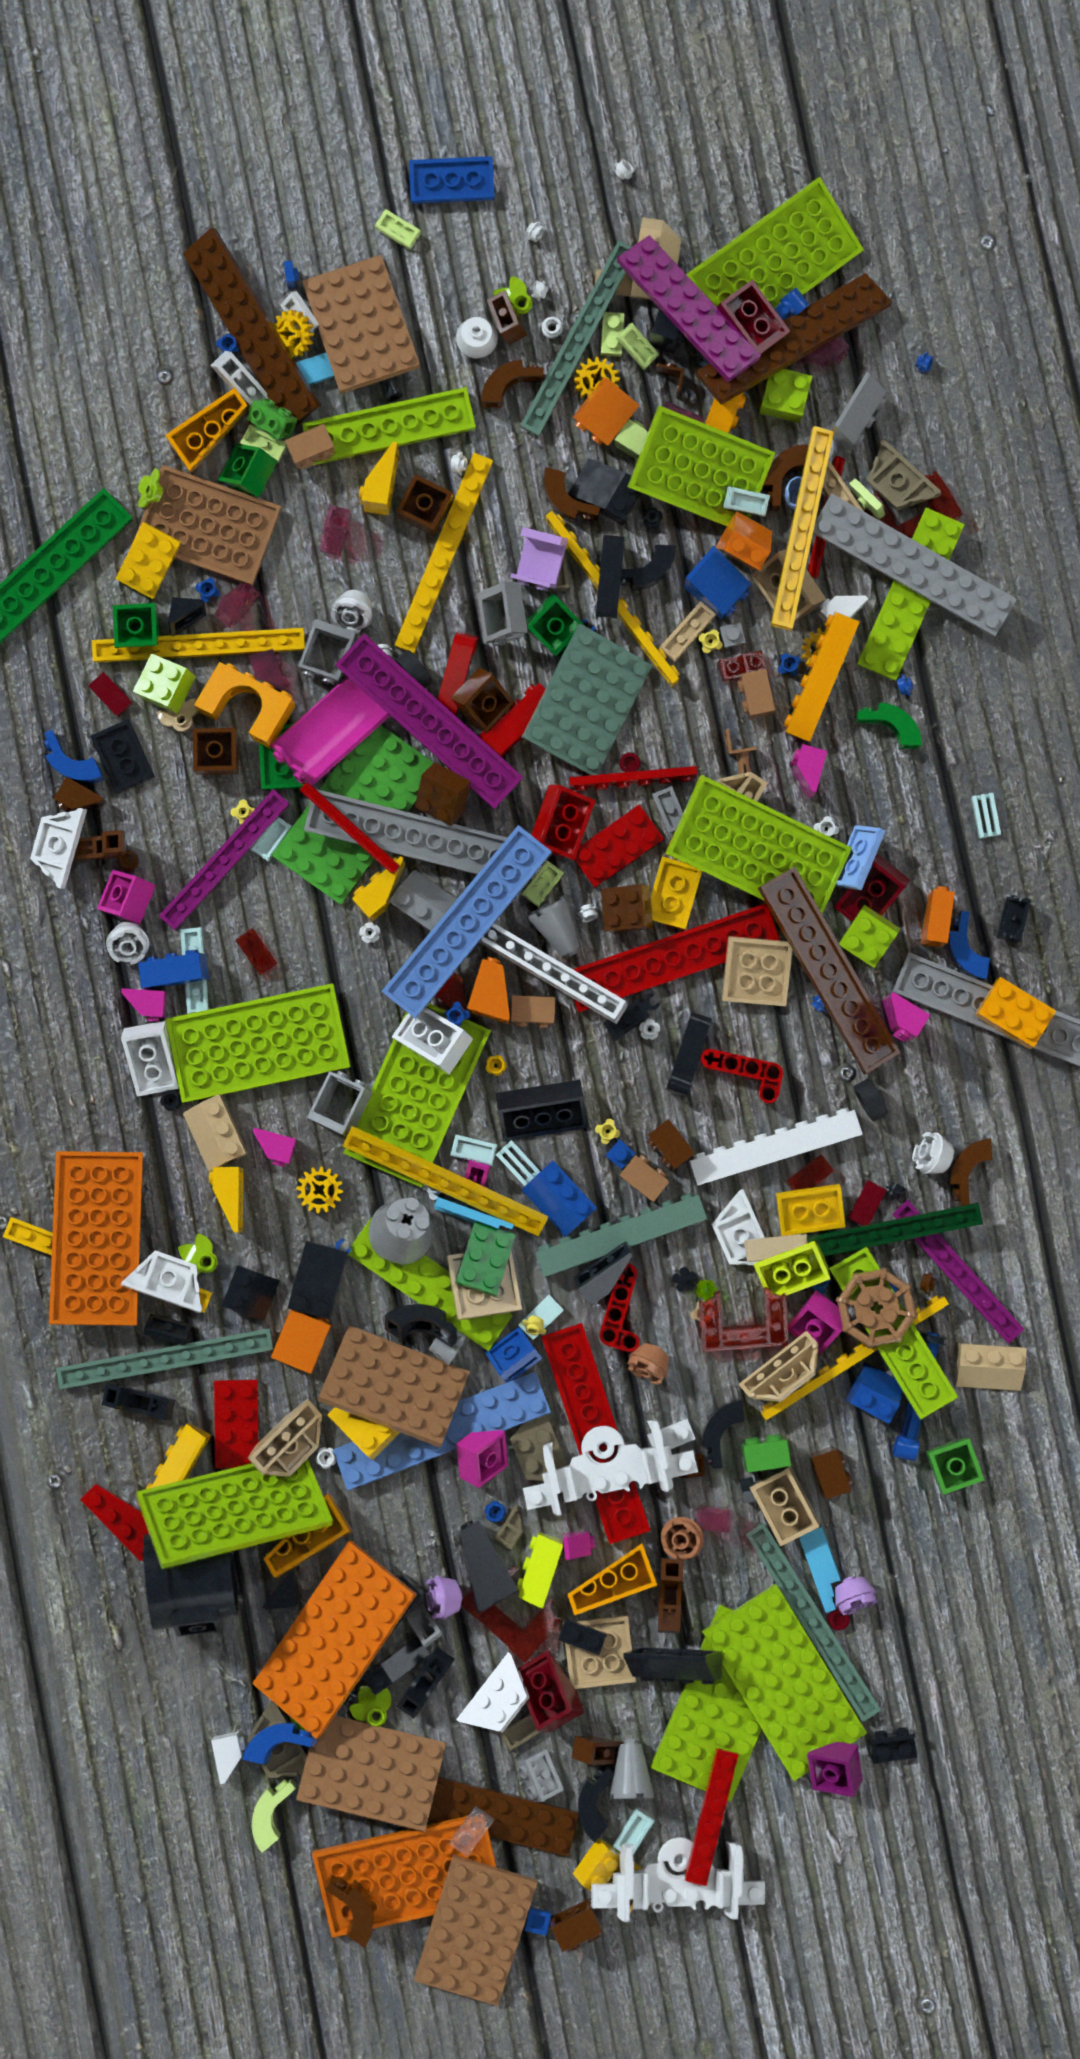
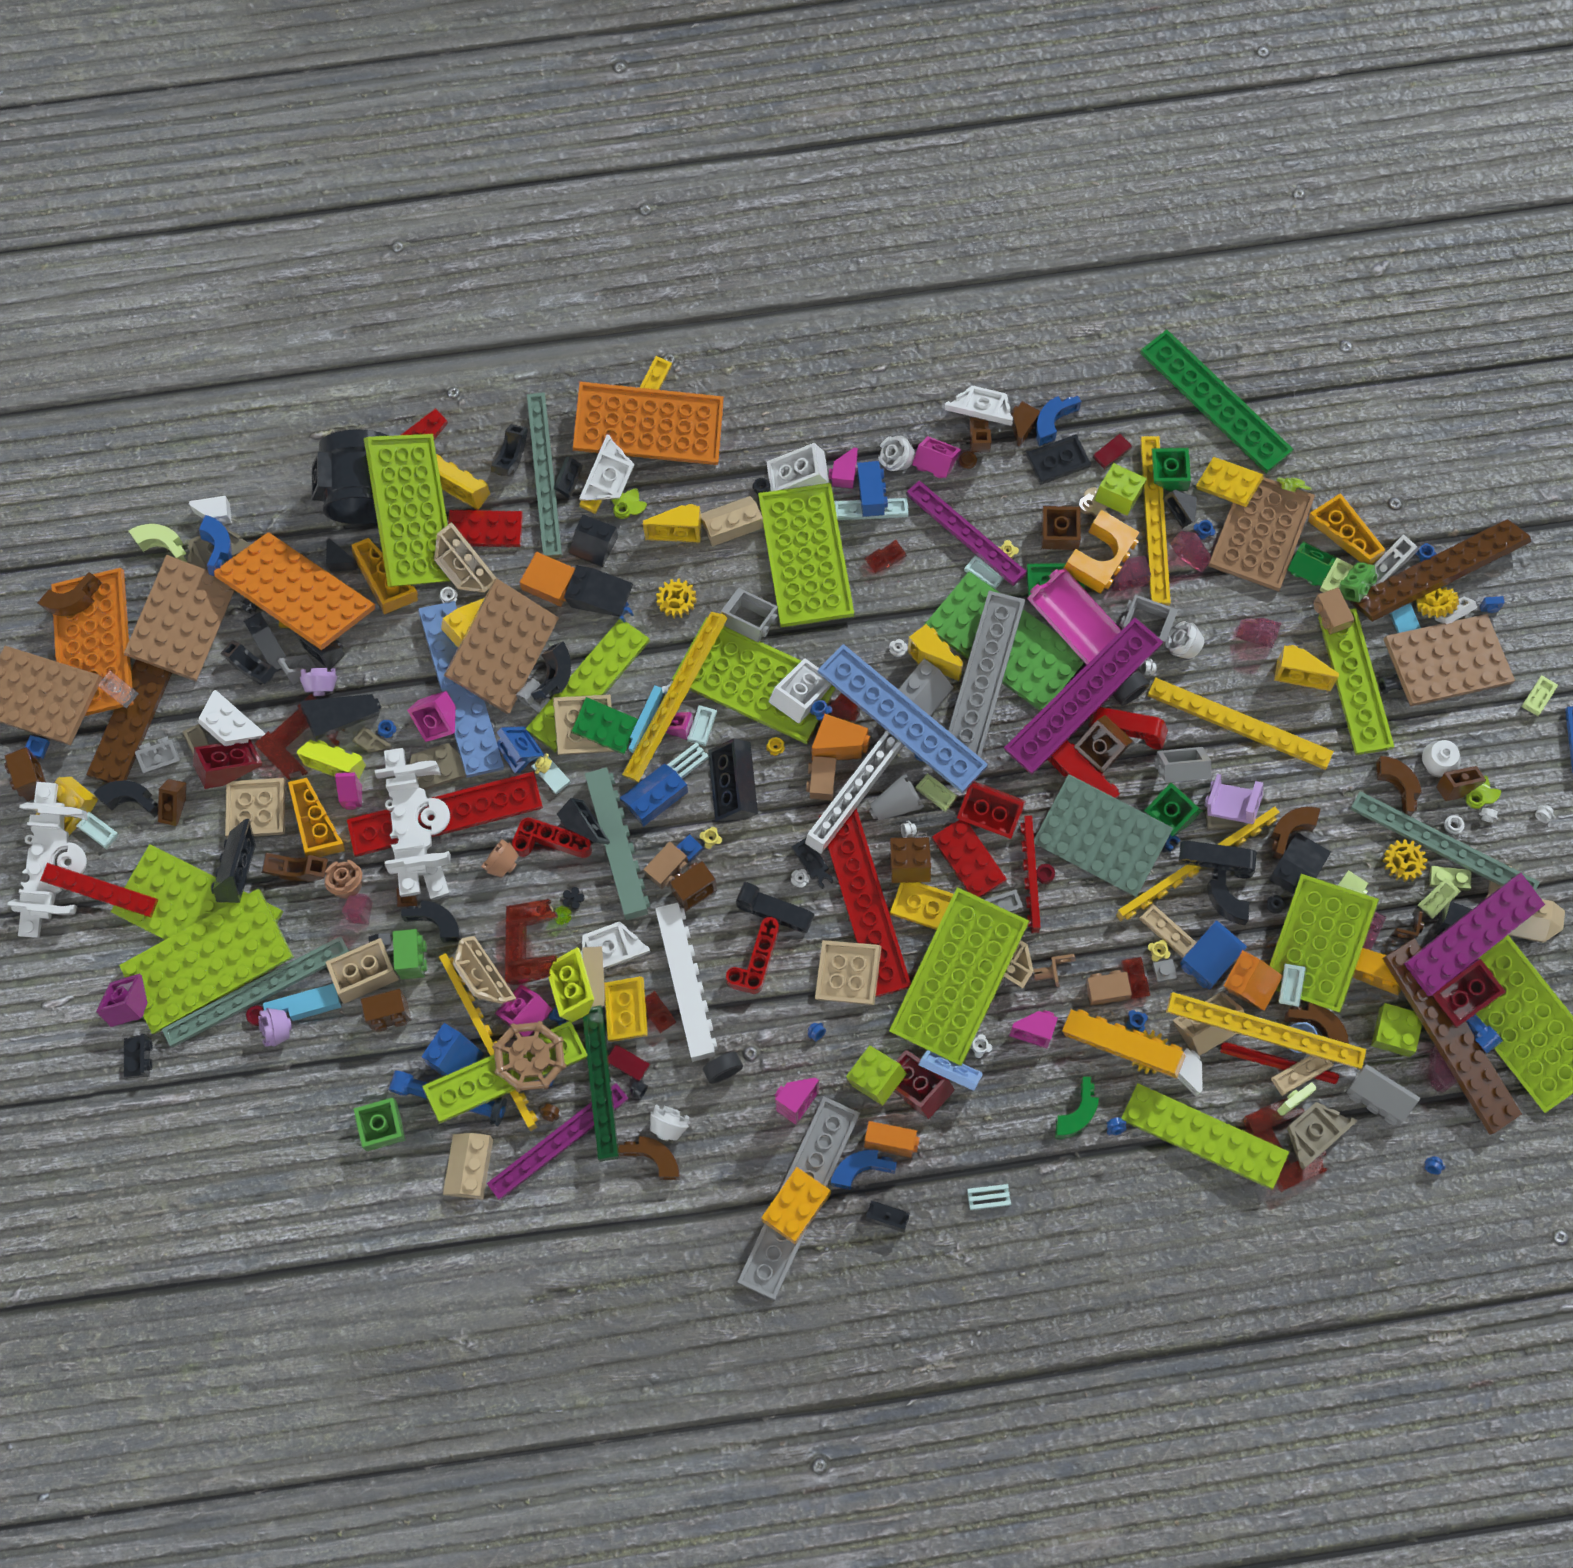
camera: 95 degrees right, 15 degrees down
dark pink slope [253,1128,297,1167] -> none
red axle [300,783,400,874] -> none
lime plate [349,1685,392,1726] -> none
light grey cone [368,1198,434,1265] -> none
reddish brown brick [396,474,454,536] -> none
reddish brown brick [415,762,471,826] -> none
white plate [451,452,468,476] -> none
black plate [558,1618,607,1655] -> none
orange brick [572,377,640,446] -> none
light grey cone [610,1739,654,1799] -> none
reddish brown plate [758,866,901,1075] -> none
light grey plate [813,494,1017,637] -> none

